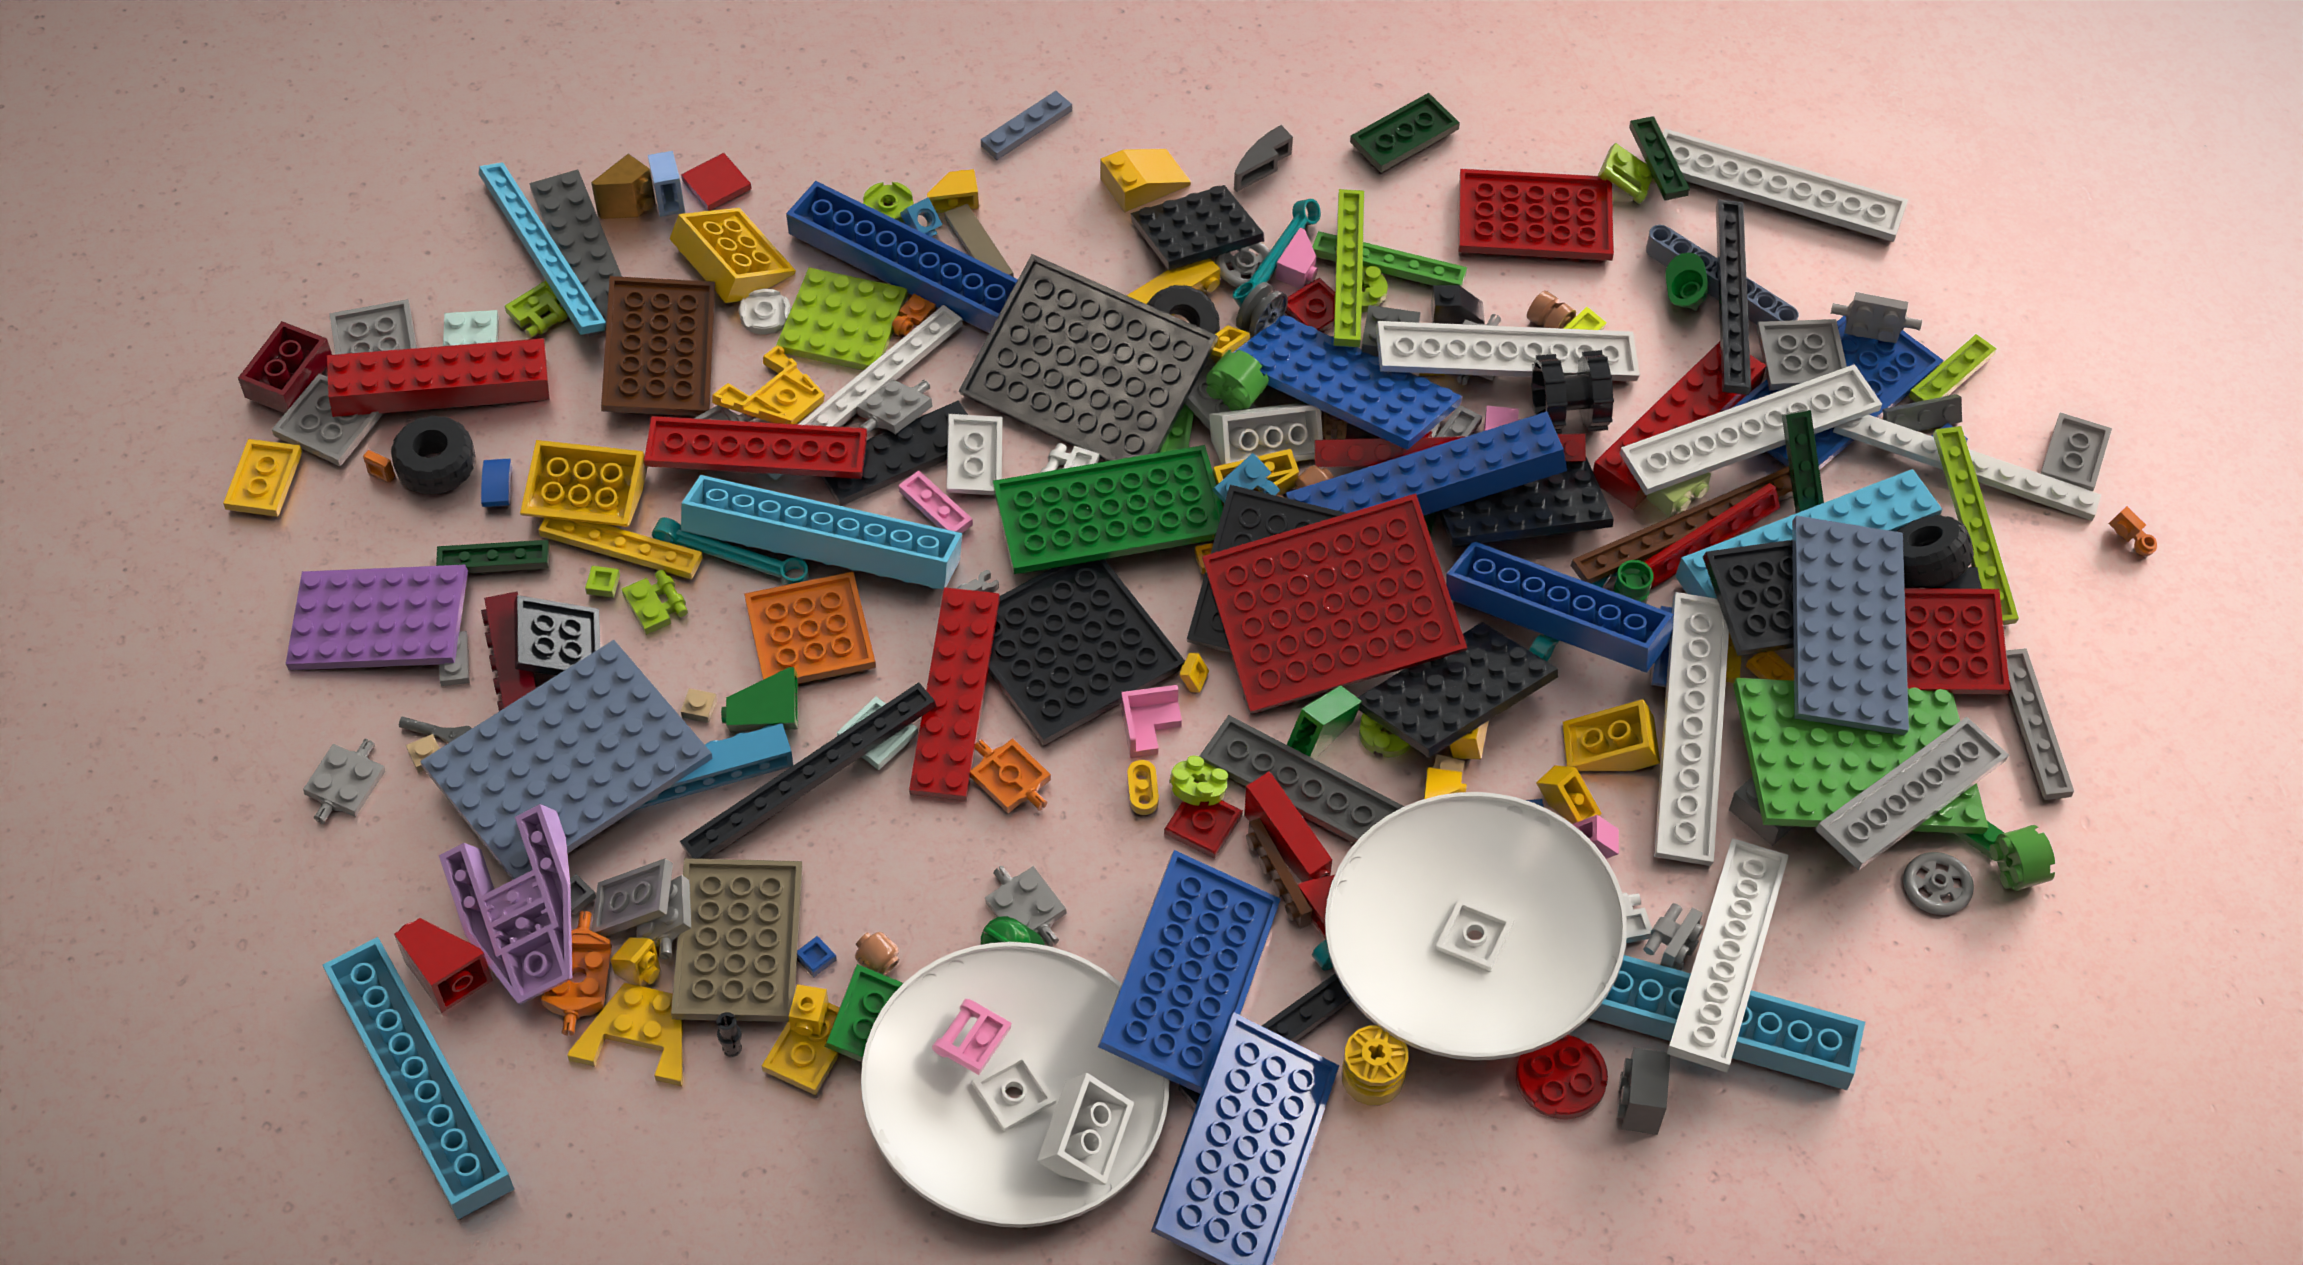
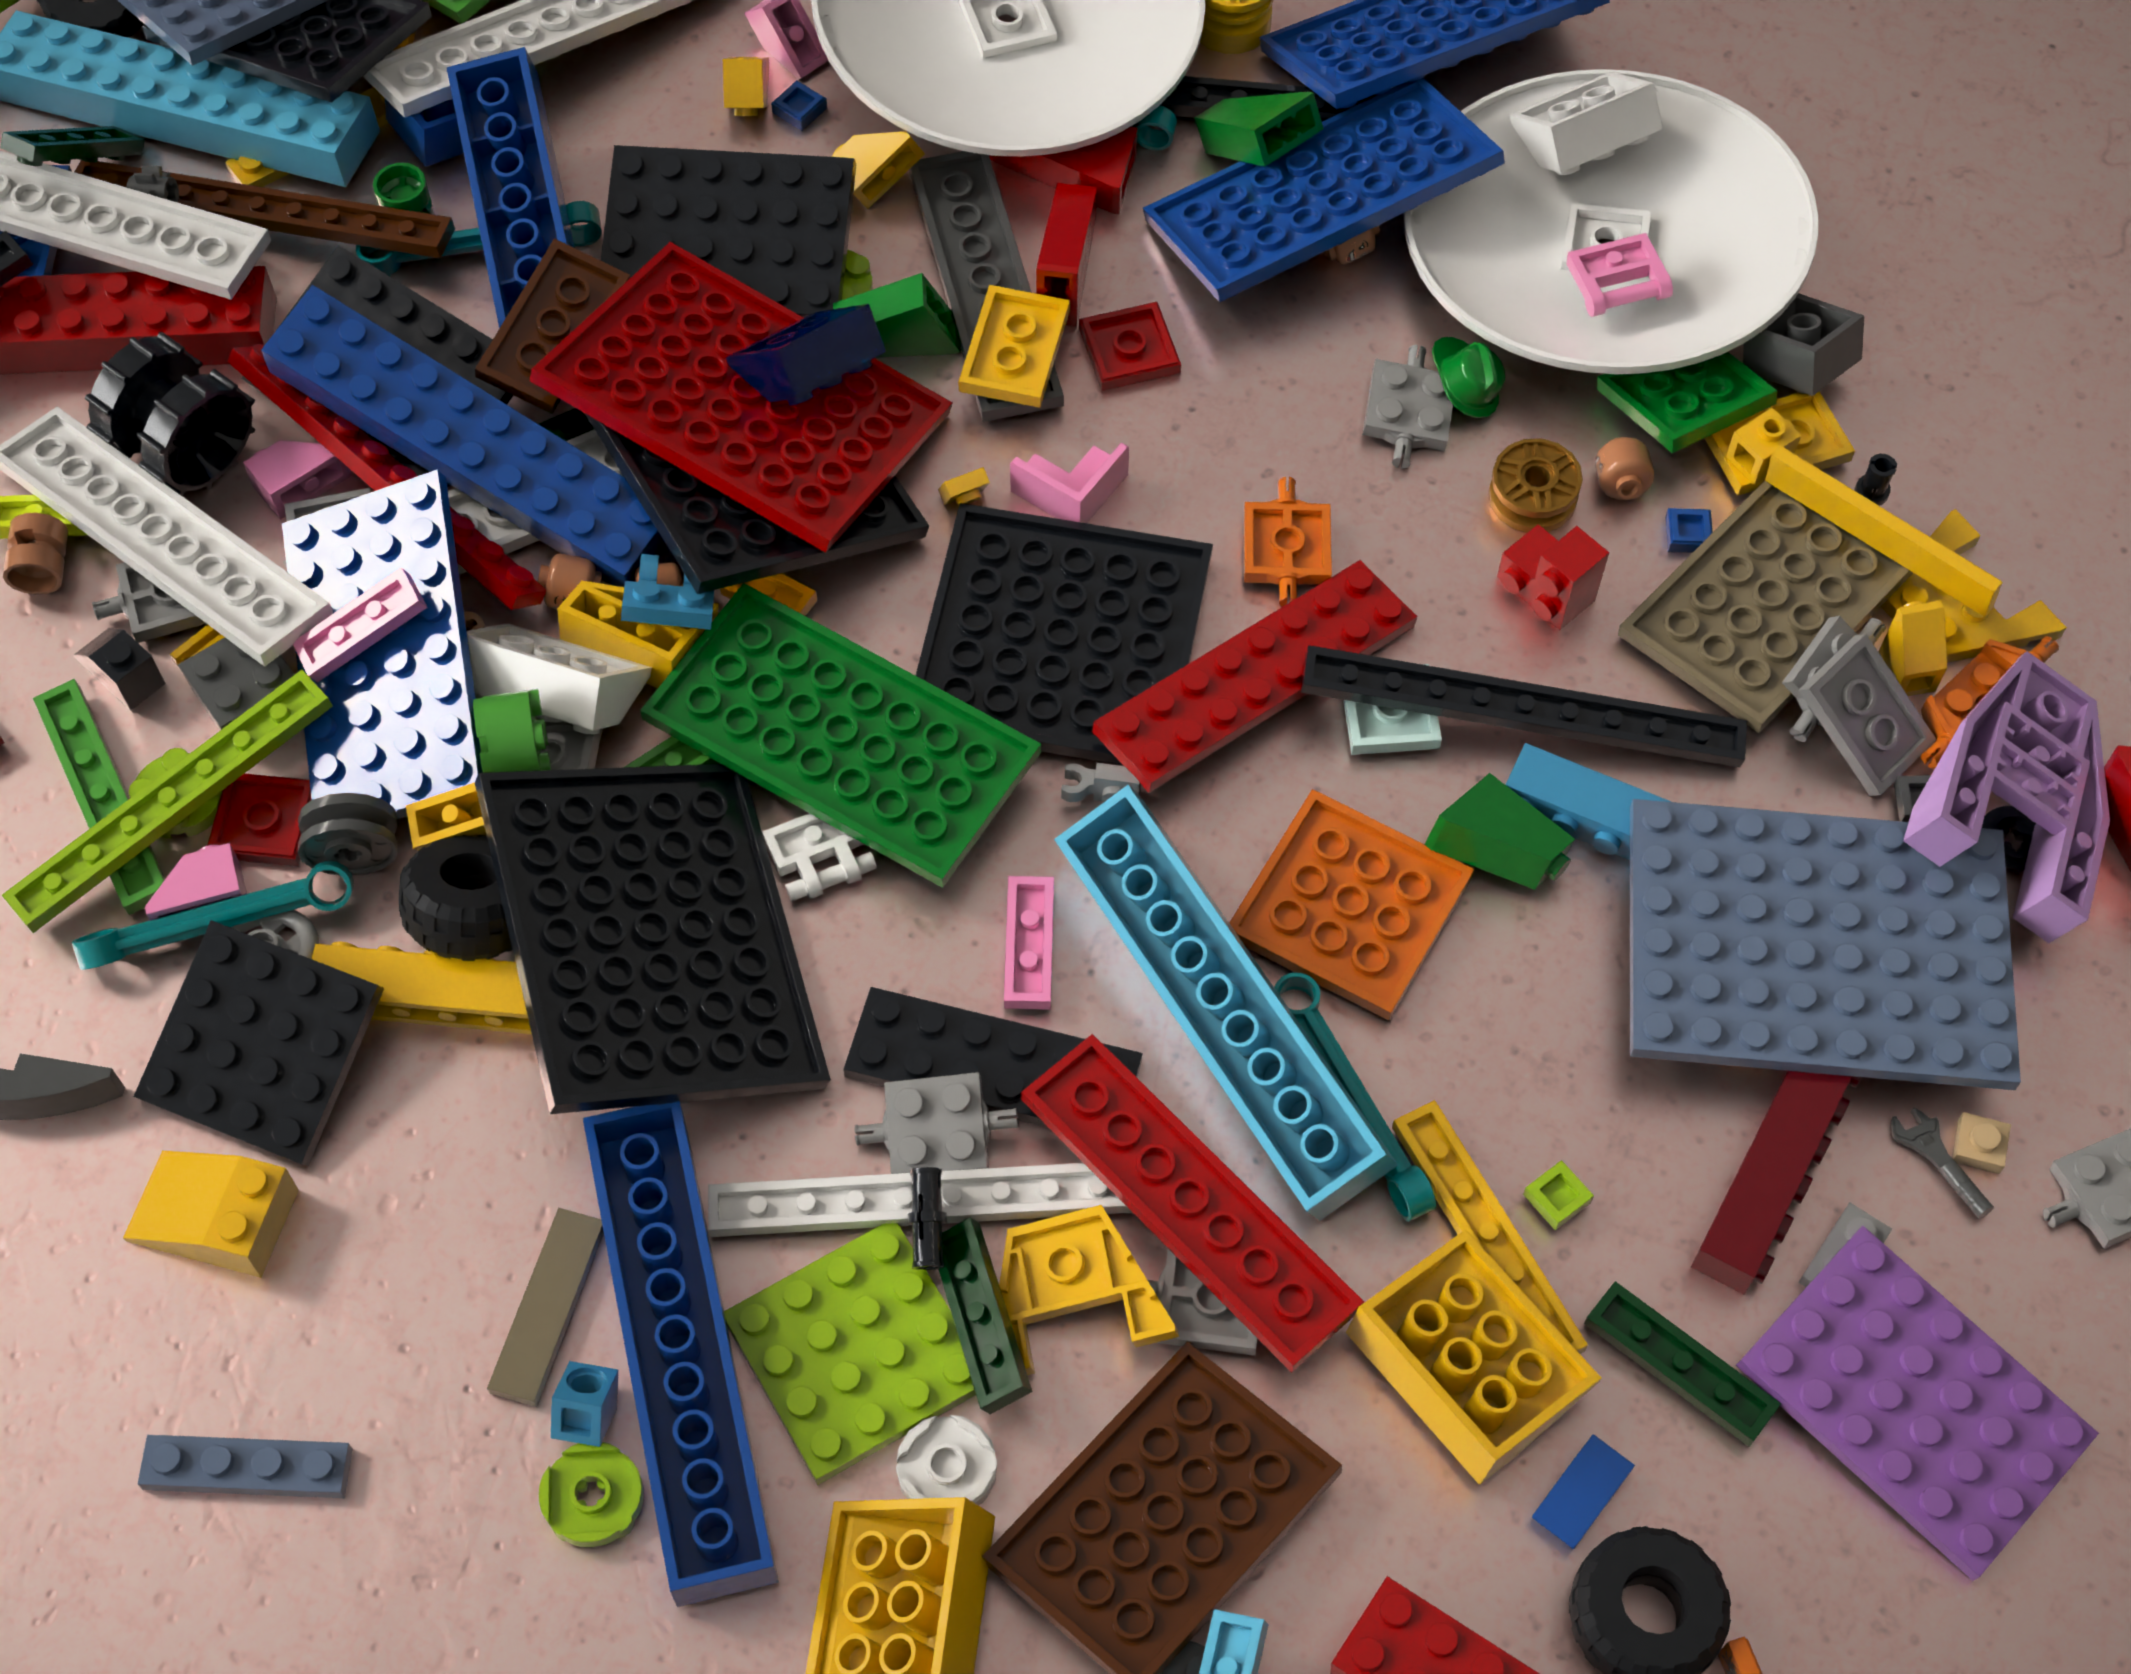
camera: 135 degrees left, 5 degrees up
plate [514,595,600,676] -> none
lime plate [622,570,688,635] -> none
tan plate [681,688,717,723] -> none
orange plate [892,294,936,337] -> none
yellow slope [927,169,979,213] -> none
white plate [946,414,1002,495] -> none
yellow plate [1127,760,1159,815] -> none
lime plate [1169,755,1228,805] -> none
reddish brown plate [1246,818,1312,929] -> none
yellow slope [1562,699,1660,771] -> none
red tile [1644,483,1780,589] -> none
none -> dark grey gear [126,166,179,203]
none -> bright pink plate [293,568,428,682]
none -> reddish brown plate [475,238,630,414]
none -> clear blue slope [726,304,886,405]
none -> black pin [907,1167,947,1270]
none -> dark green plate [938,1217,1033,1415]
none -> yellow plate [958,285,1070,408]
none -> green slope [1194,92,1324,167]
none -> pearl gold wheel [1489,438,1583,533]
none -> red brick [1497,524,1610,630]
none -> dark grey brick [1743,293,1864,396]
none -> yellow tile [1765,446,2003,617]

